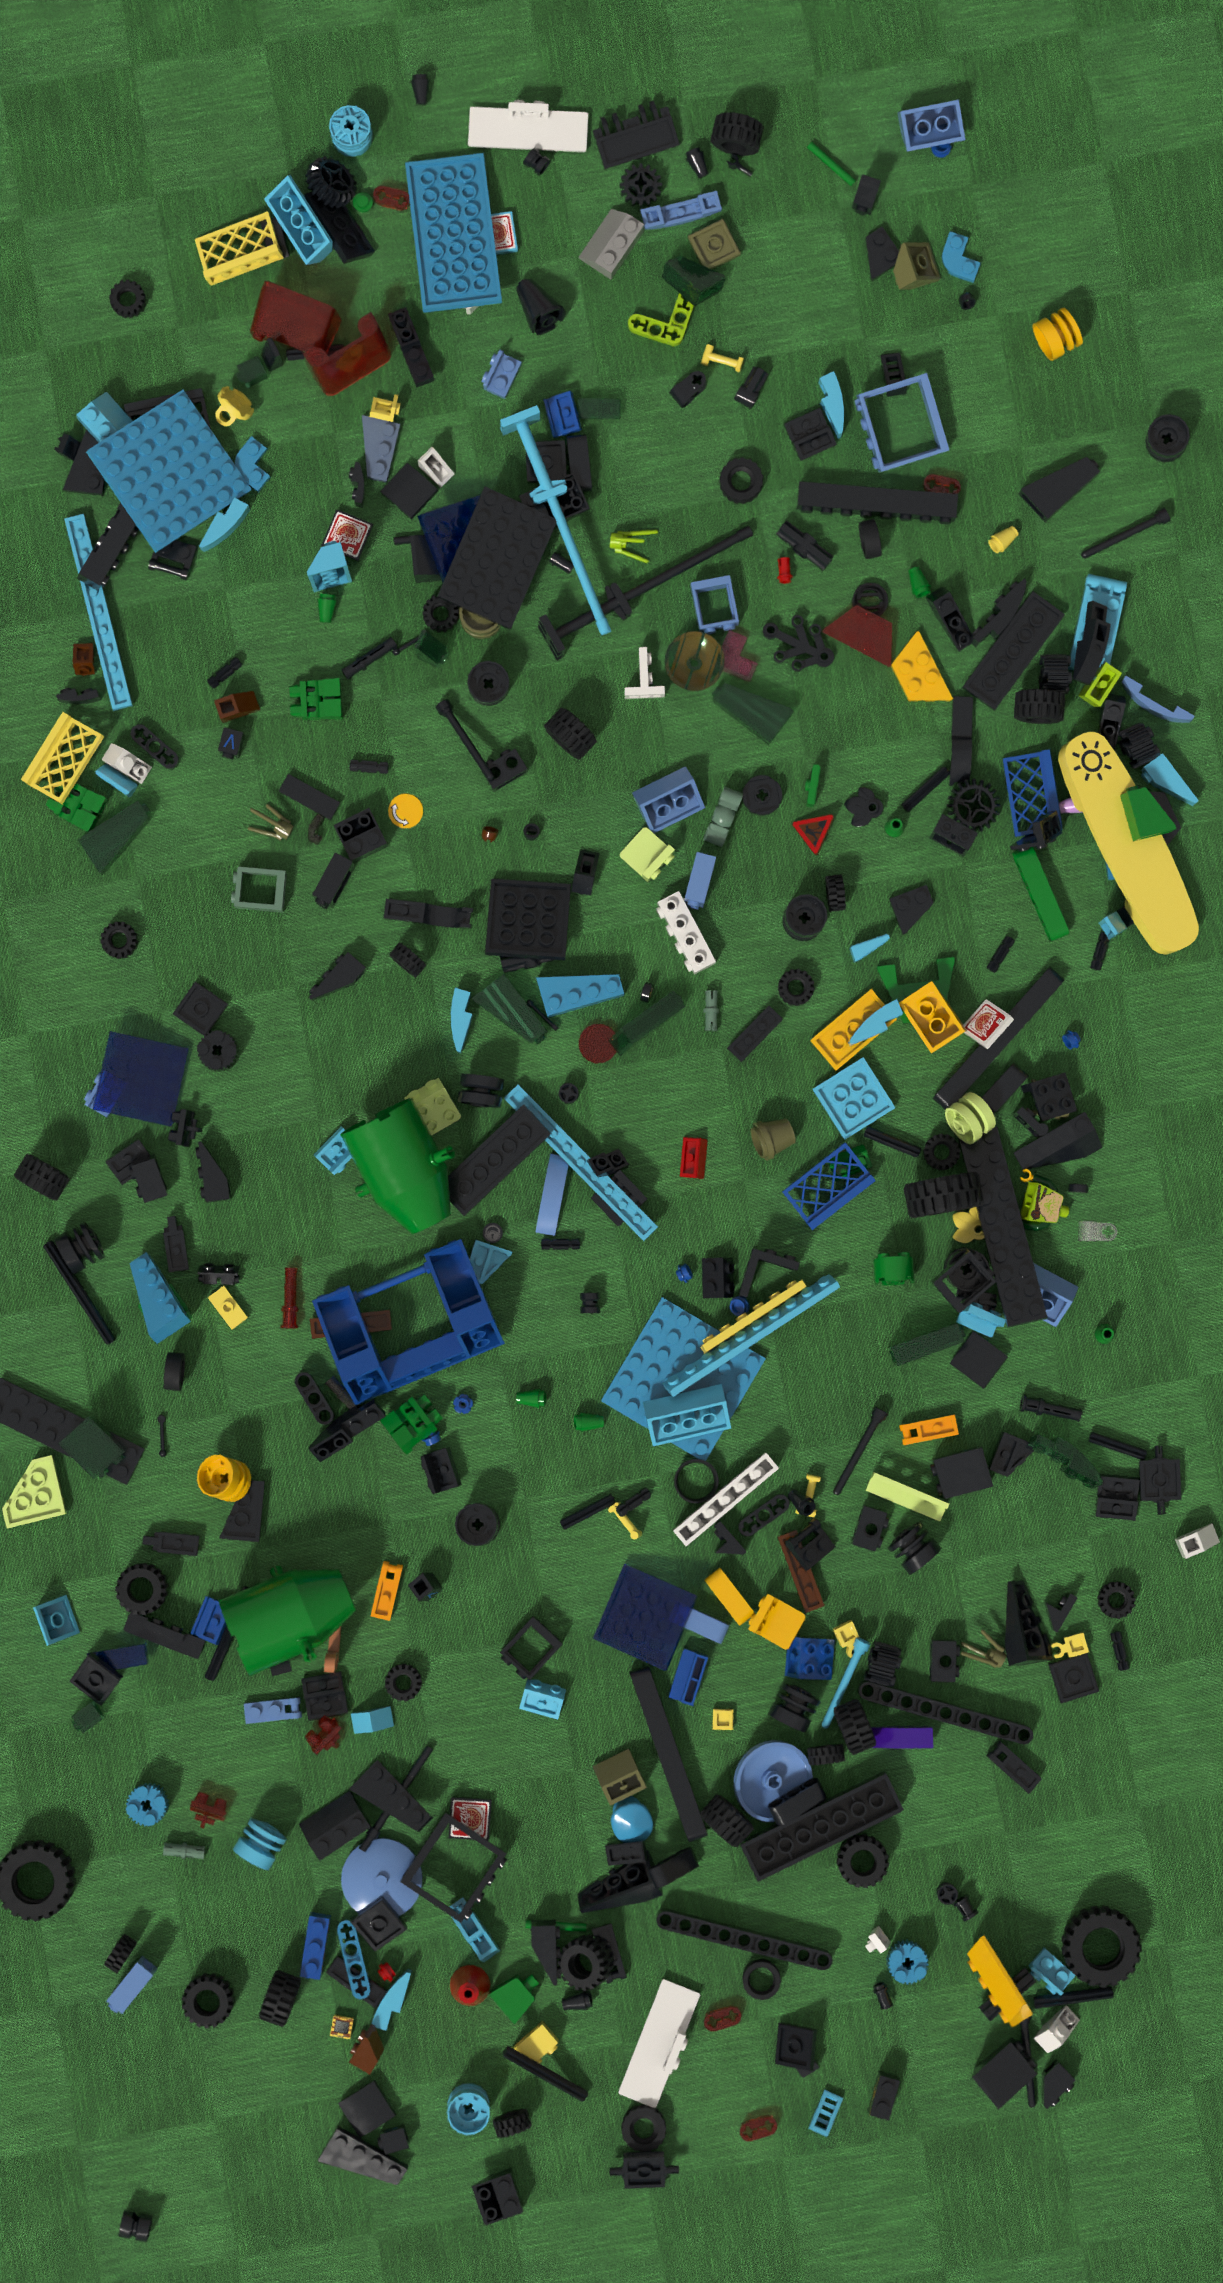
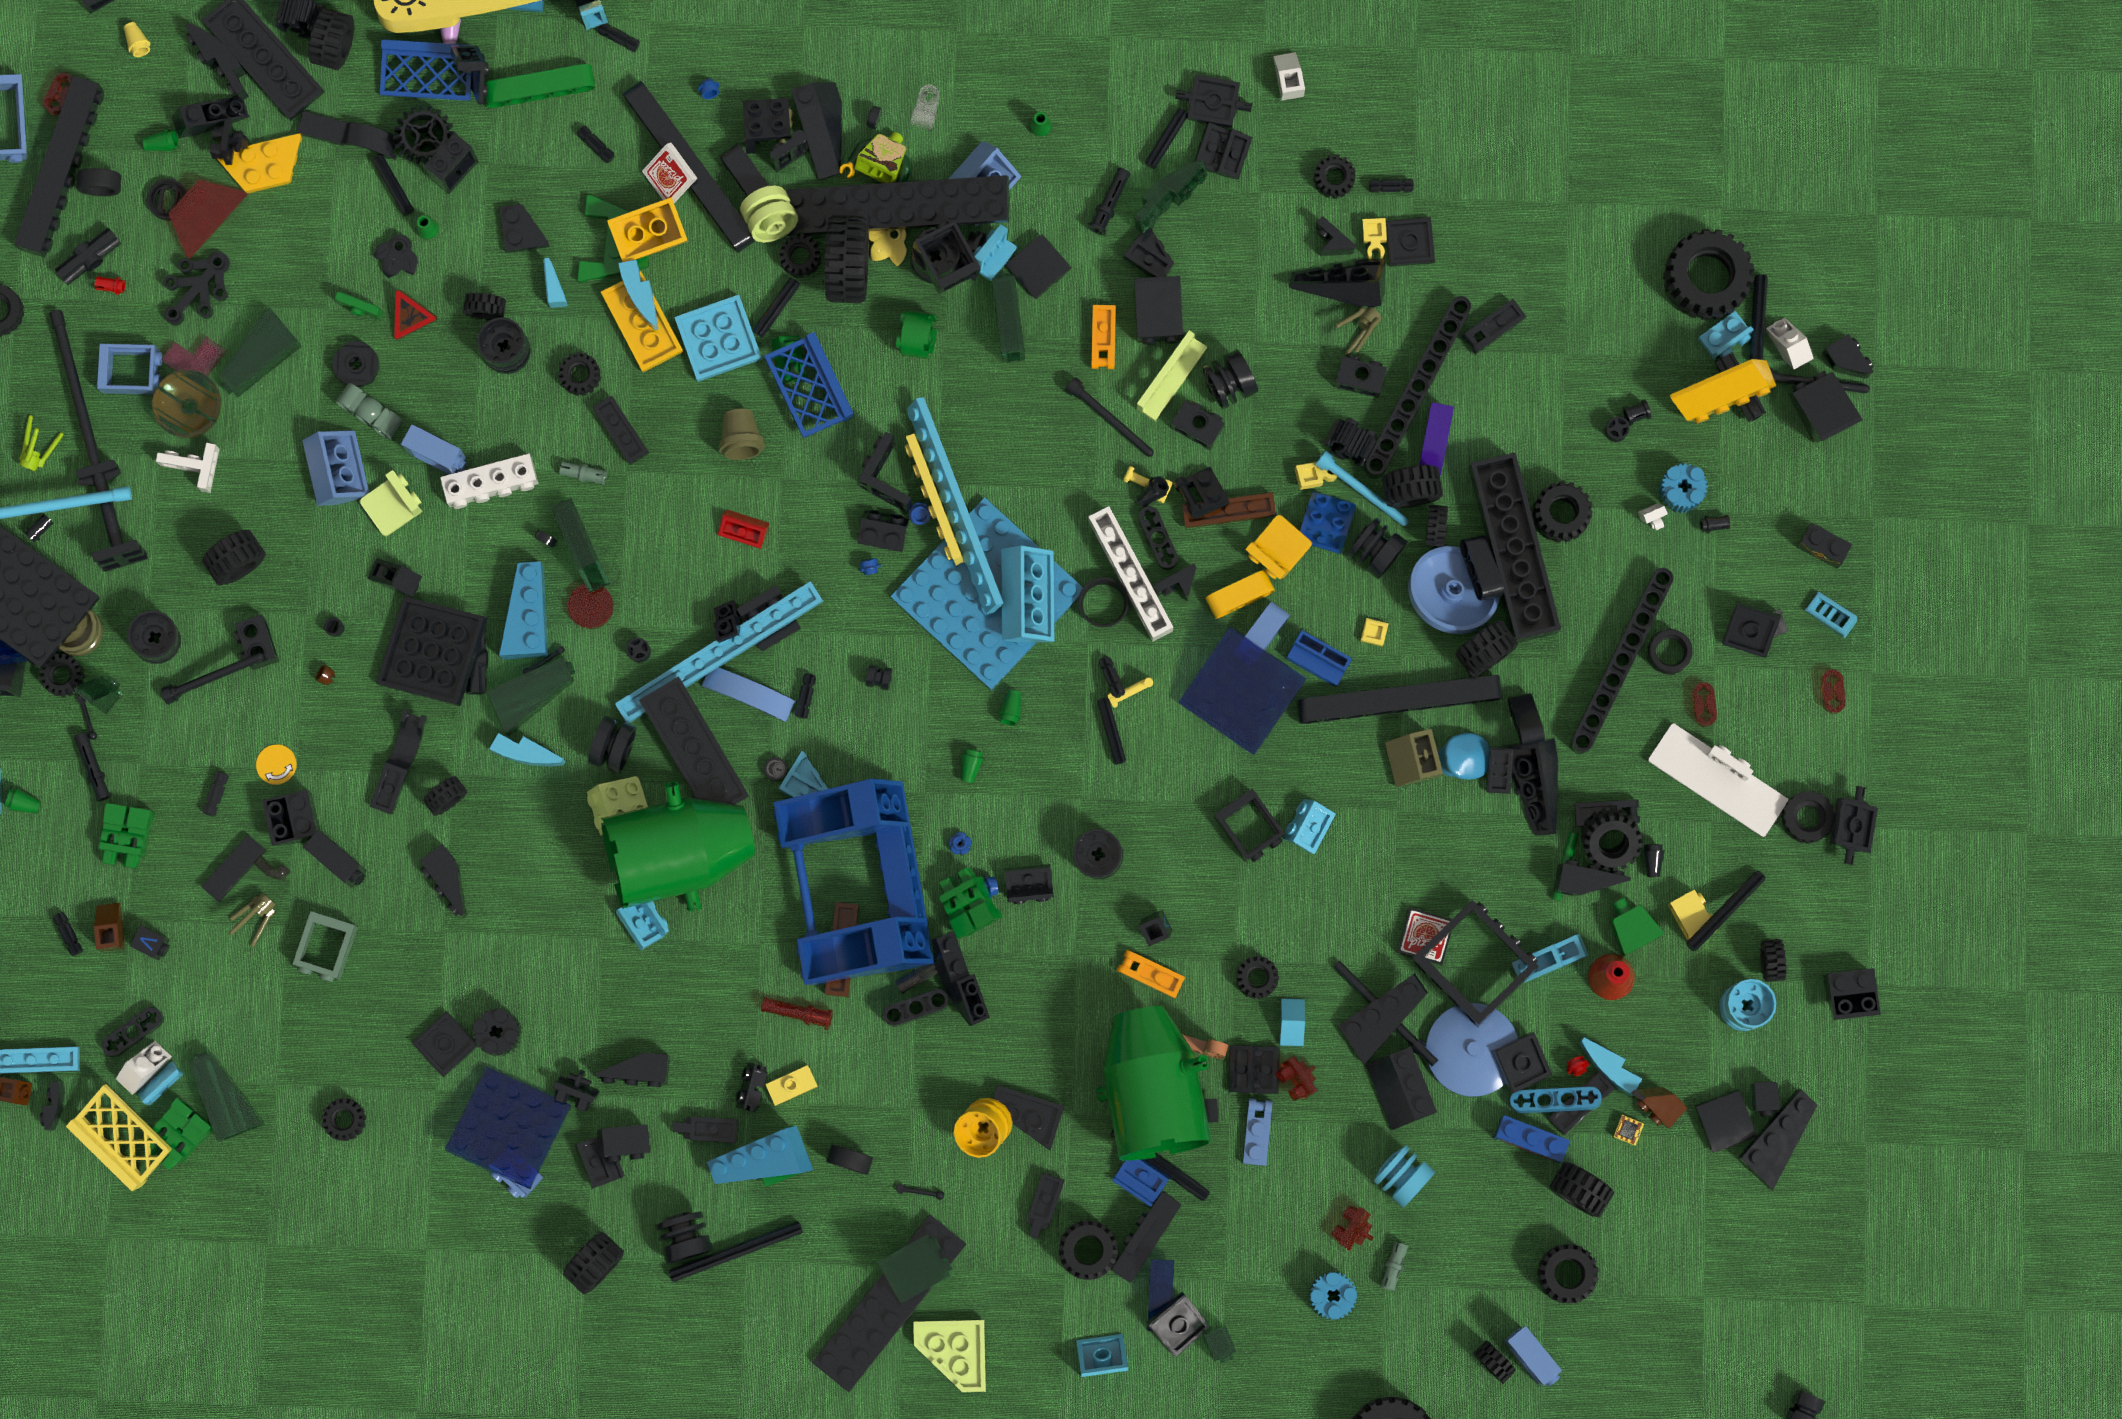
camera: 75 degrees left, 5 degrees down
none -> black hips [209,119,249,165]

